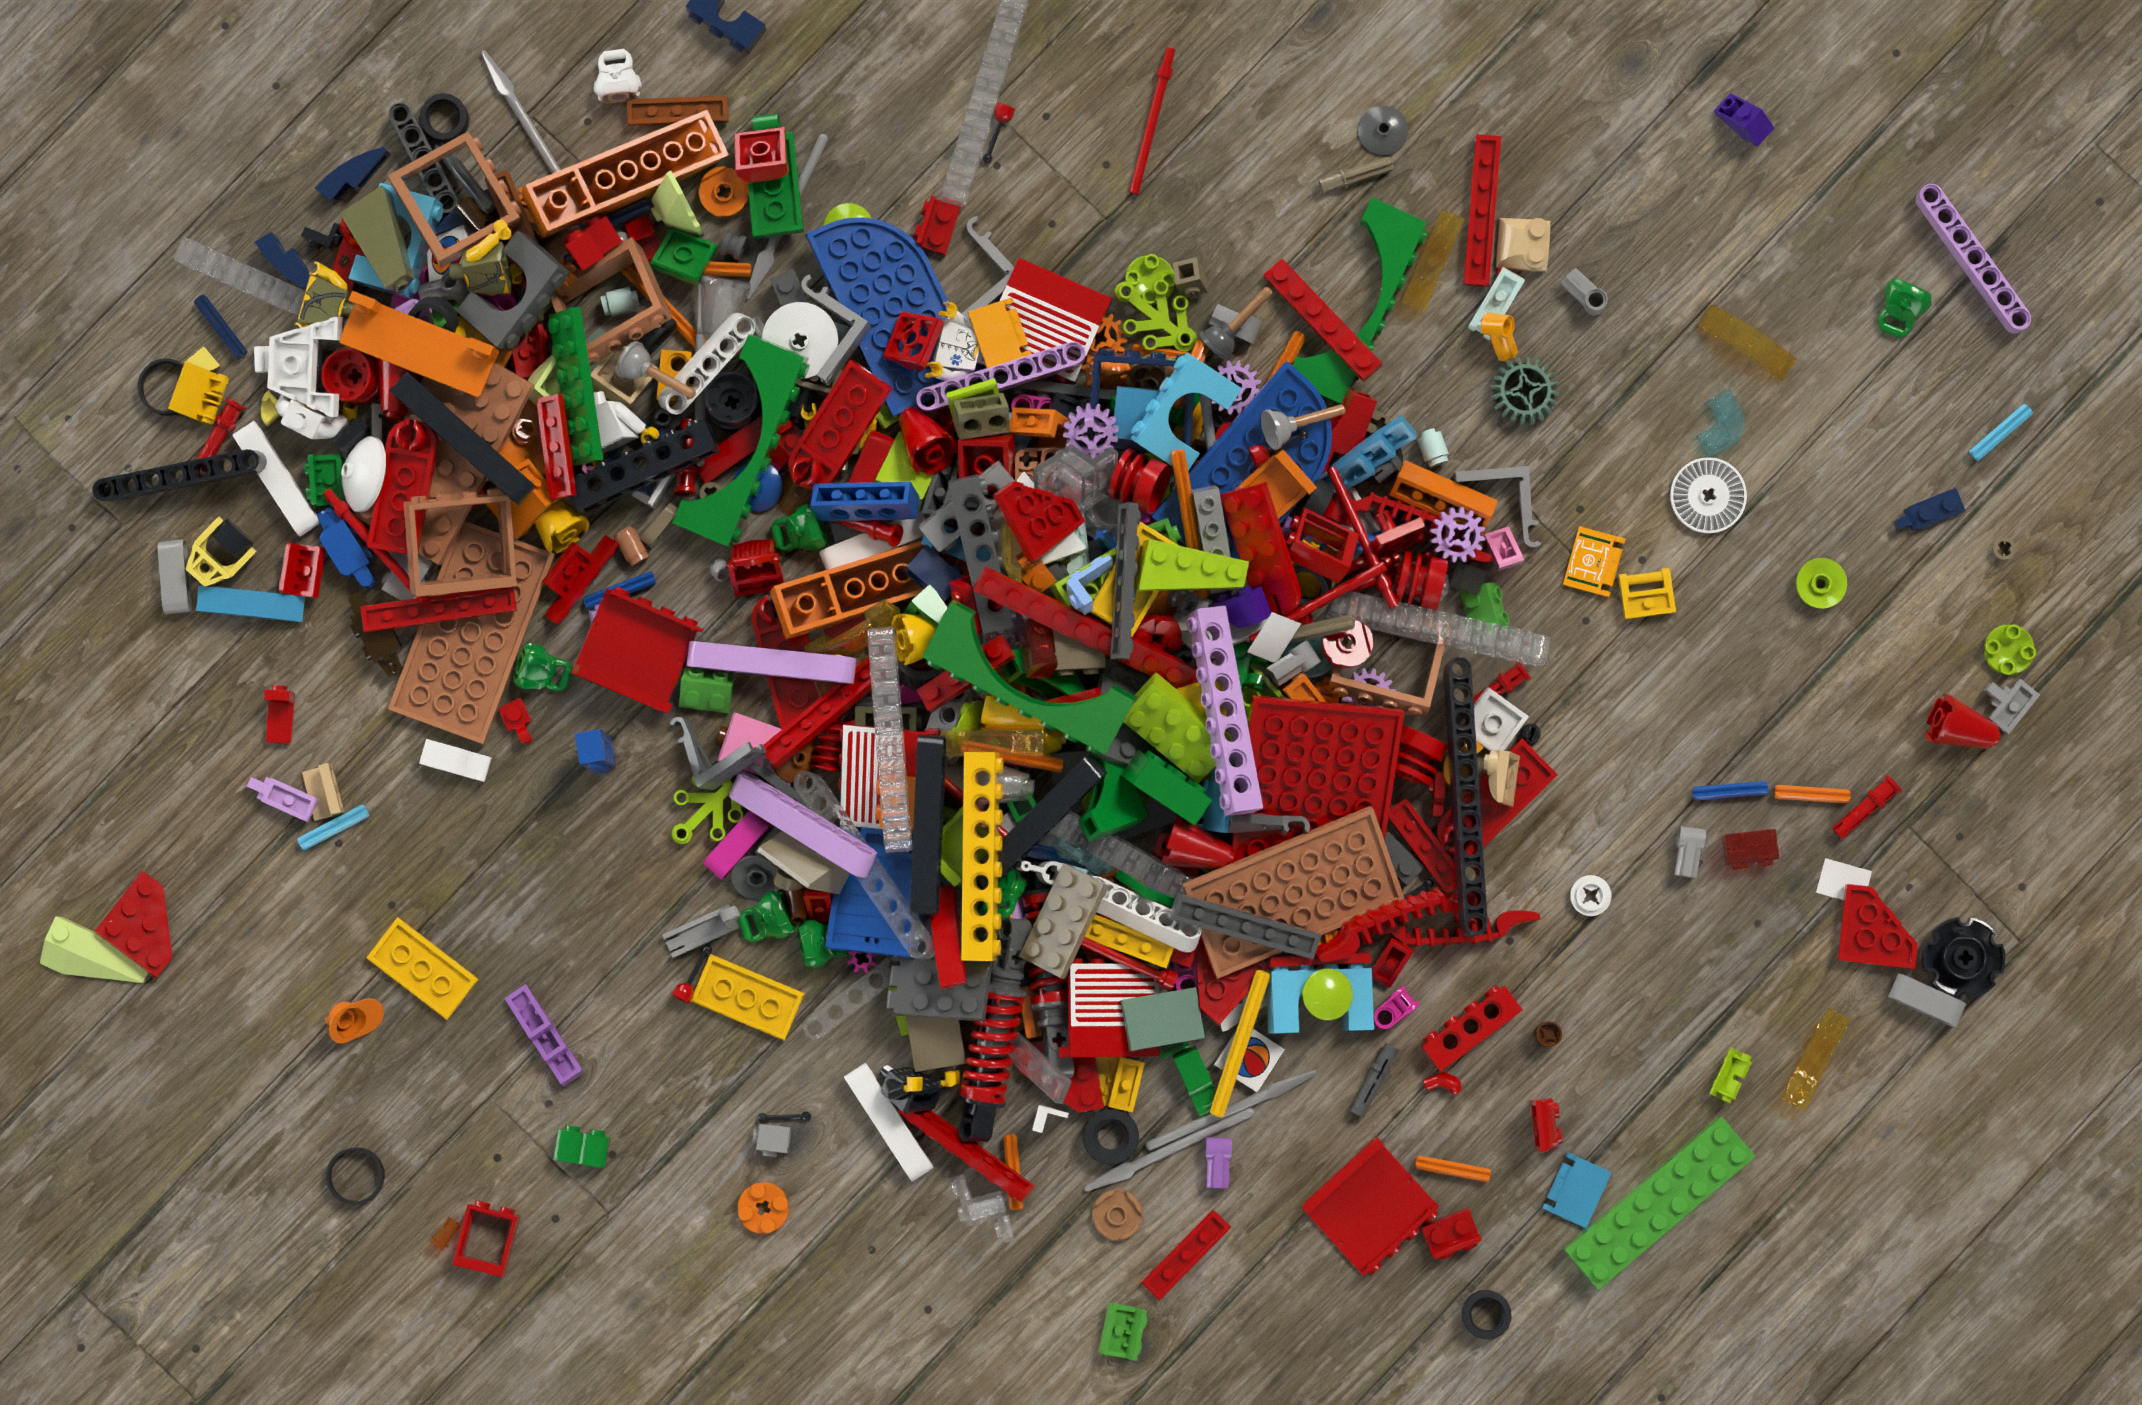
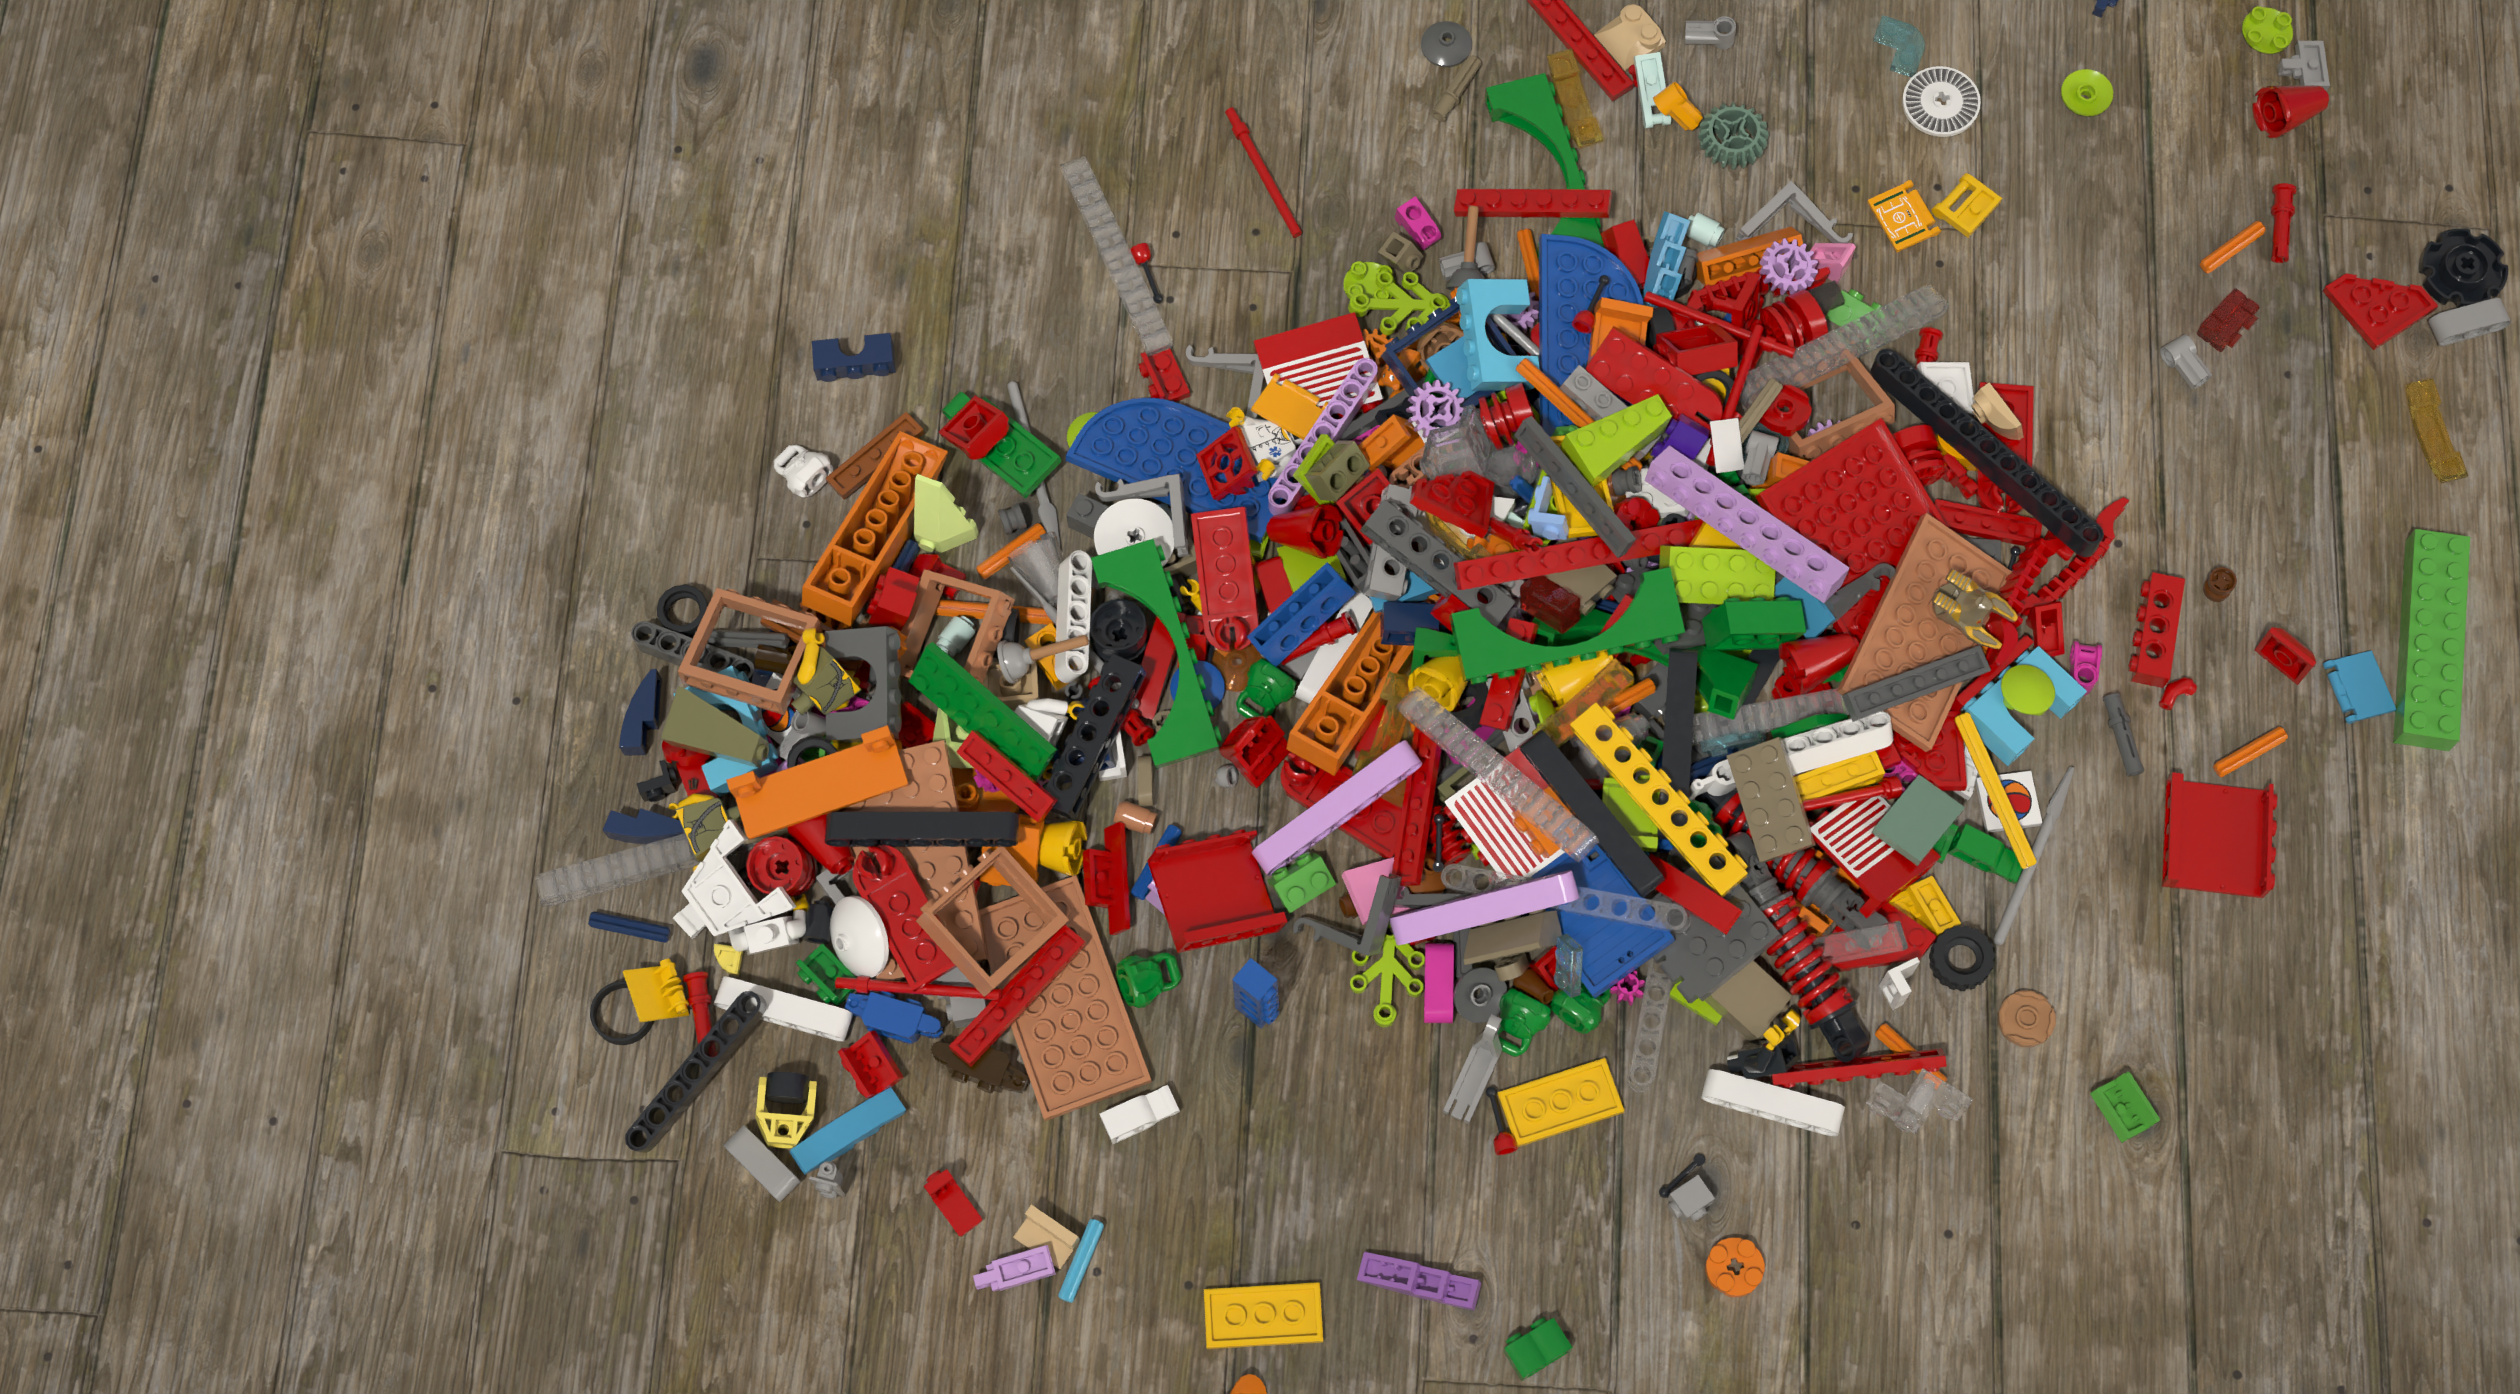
camera: 40 degrees left, 15 degrees down
light yellow tile [184,347,221,372] -> none
light grey piece [481,50,561,174] -> none
red plate [498,698,533,745] -> none
green tile [650,227,717,286] -> none
orange plate [699,166,749,218] -> none
light grey piece [1084,1107,1254,1191] -> none
red tile [1141,1209,1231,1301] -> none
medium lavender piece [1205,1137,1232,1188] -> none
light grey piece [1261,405,1345,450] -> none
red bracket [1420,1207,1482,1260] -> none
black tyre [1462,1290,1512,1340] -> none
black hinge [1520,724,1541,744] -> none
white gear [1570,875,1611,916] -> none
blue axle [1692,781,1769,801] -> none
lime hinge [1709,1047,1752,1104] -> none
white sticker [1816,858,1872,900] -> none
none -> light grey hinge [809,1161,846,1199]
none -> dark pink leg [1394,196,1441,250]
none -> black hinge [1432,814,1445,873]
none -> red pin [1487,517,1543,555]
none -> clear light blue plate [1554,934,1583,998]
none -> dark tan piece [1932,569,2018,649]

